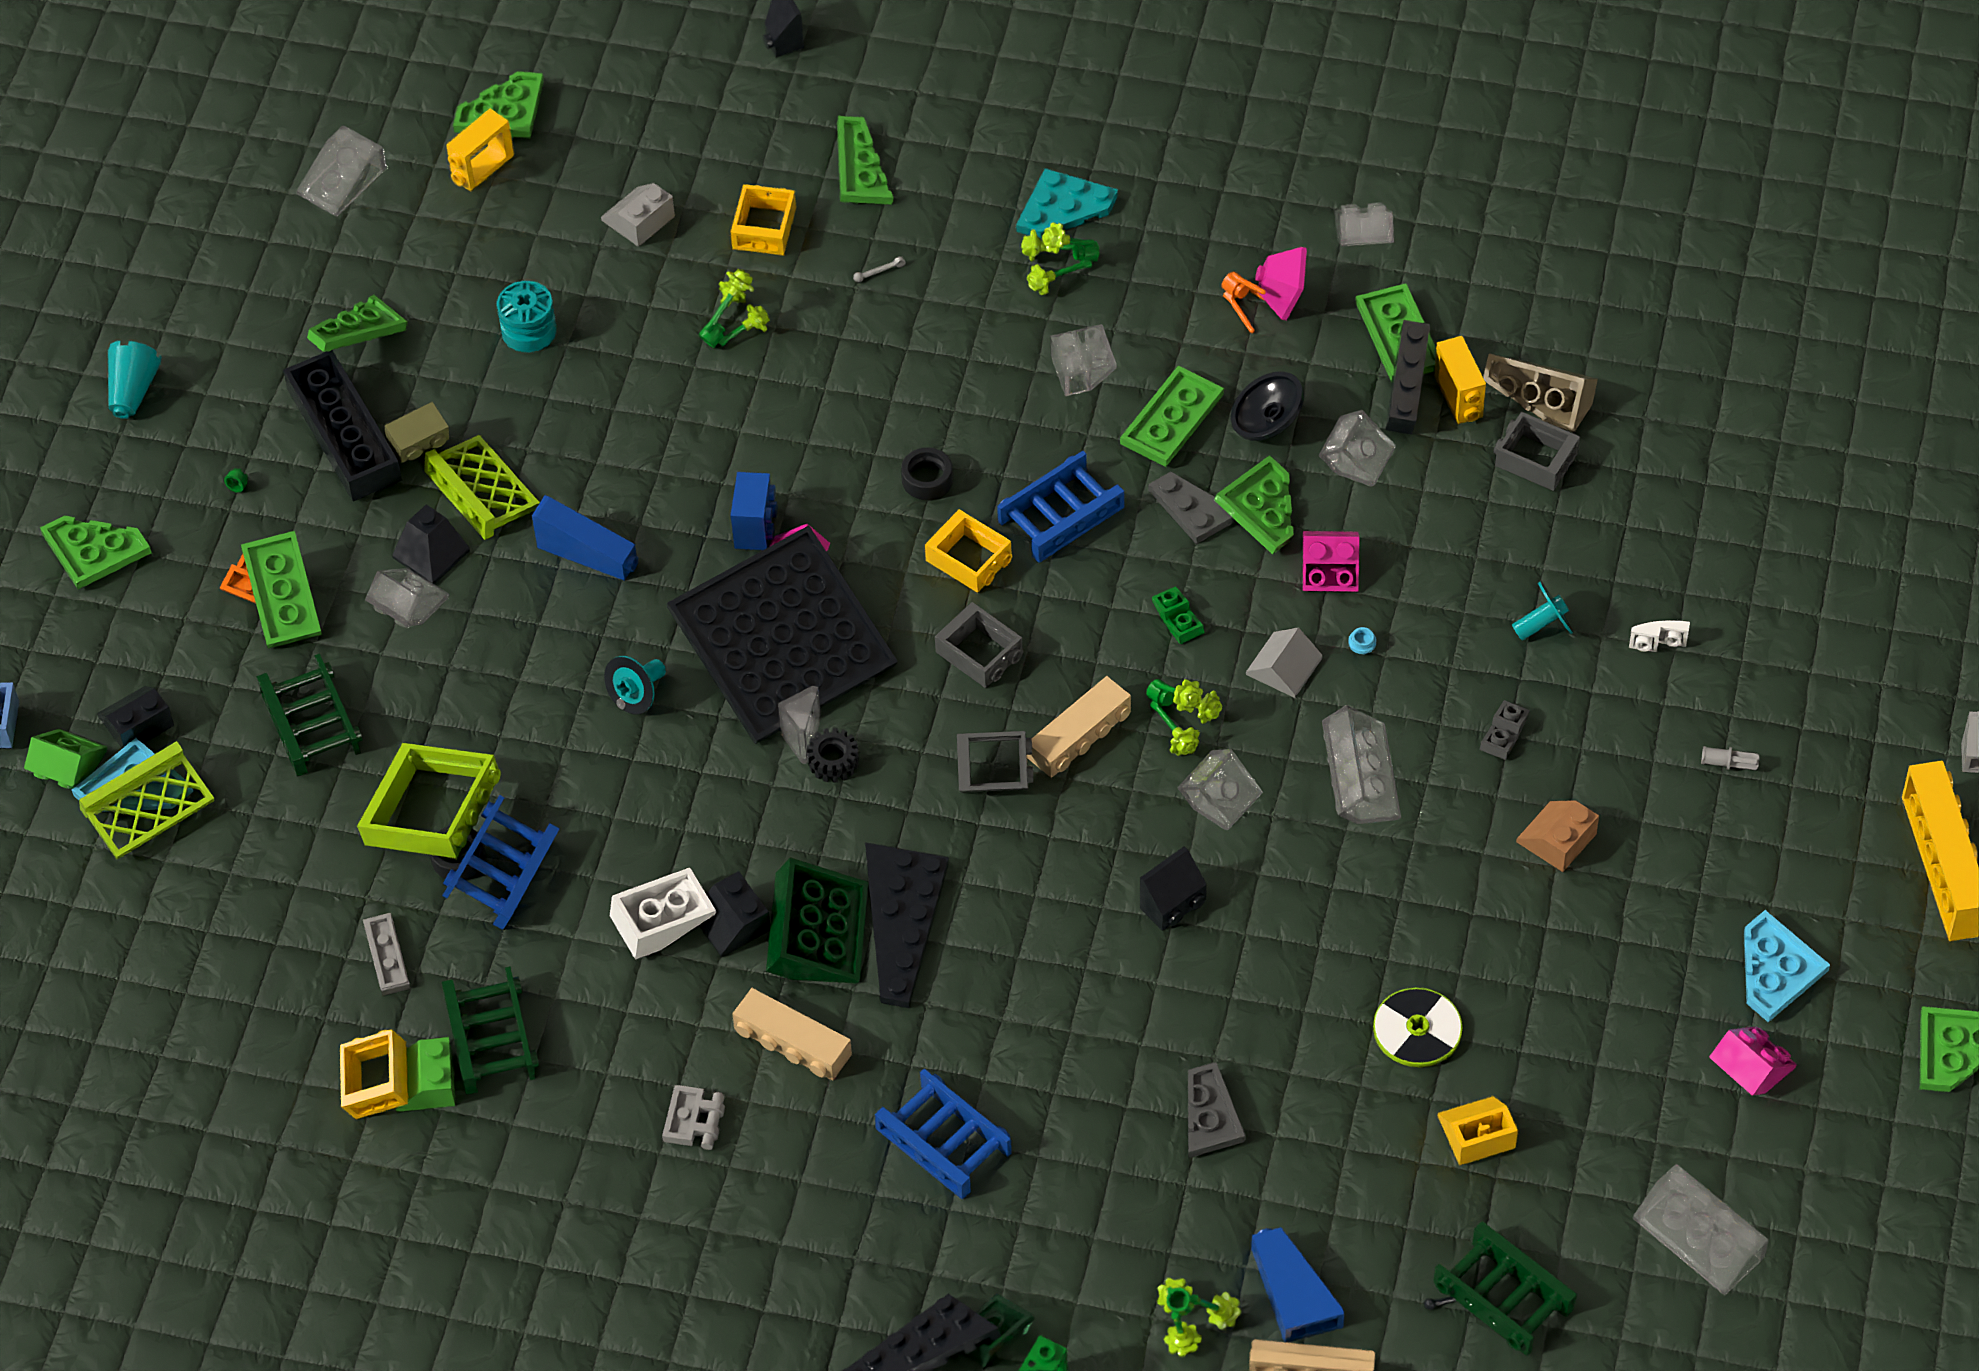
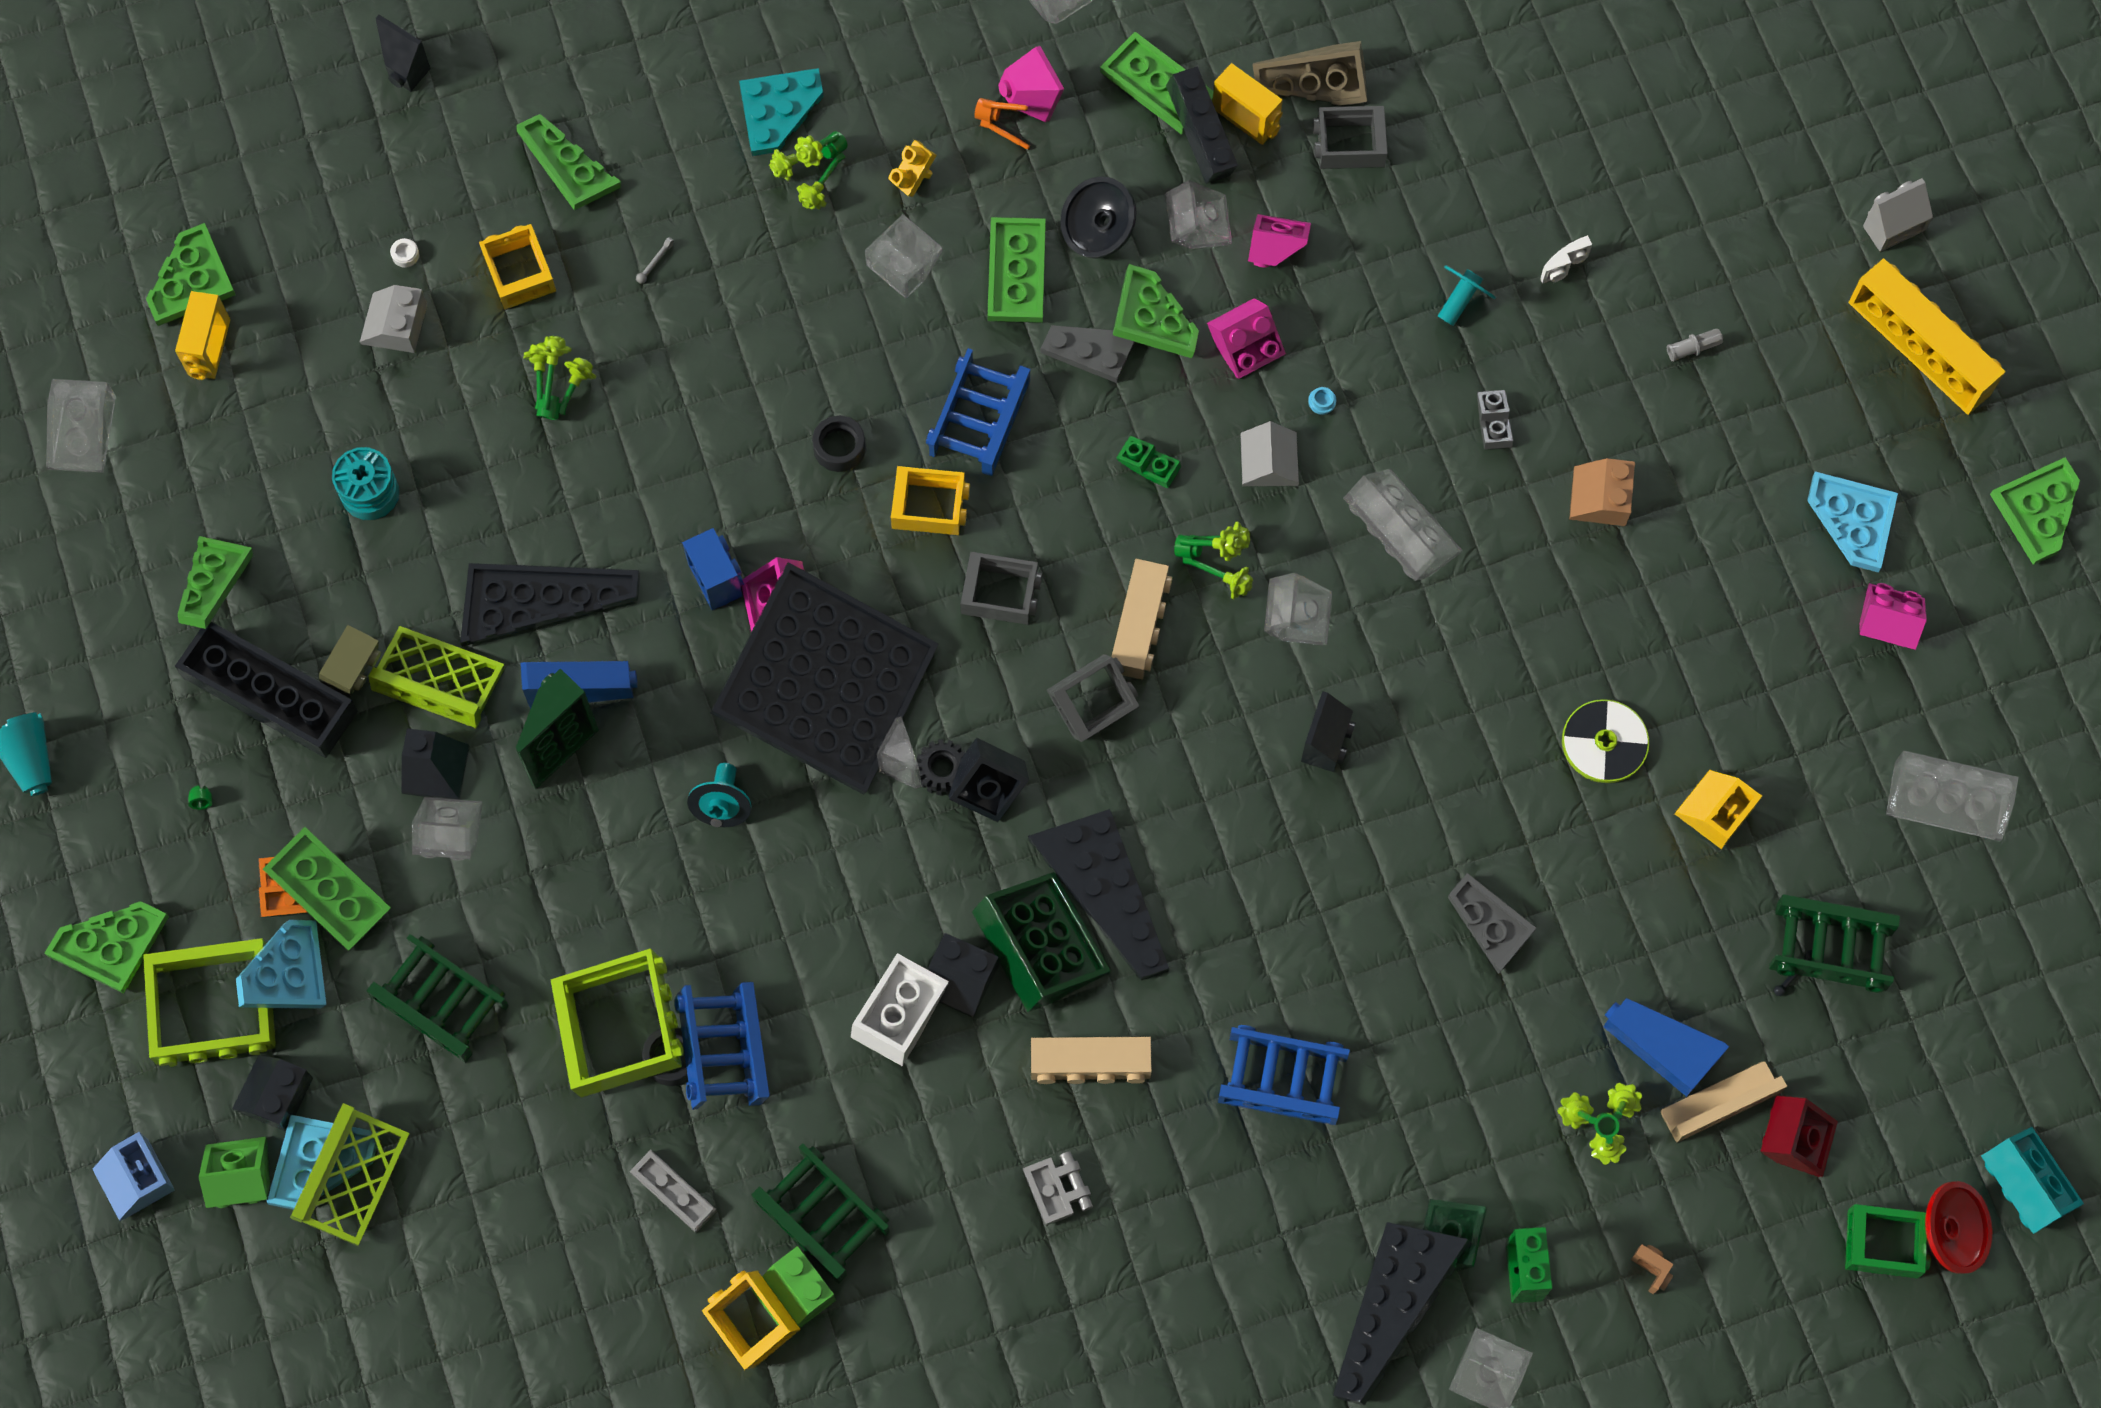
camera: 35 degrees left, 15 degrees up
none -> lime window [143,938,276,1067]
none -> medium azure plate [236,920,326,1008]
none -> white tile [390,238,419,267]
none -> black wing [460,563,640,647]
none -> dark green slope [516,669,599,789]
none -> yellow hips [888,140,937,197]
none -> black slope [949,737,1029,822]
none -> dark pink slope [1248,214,1311,268]

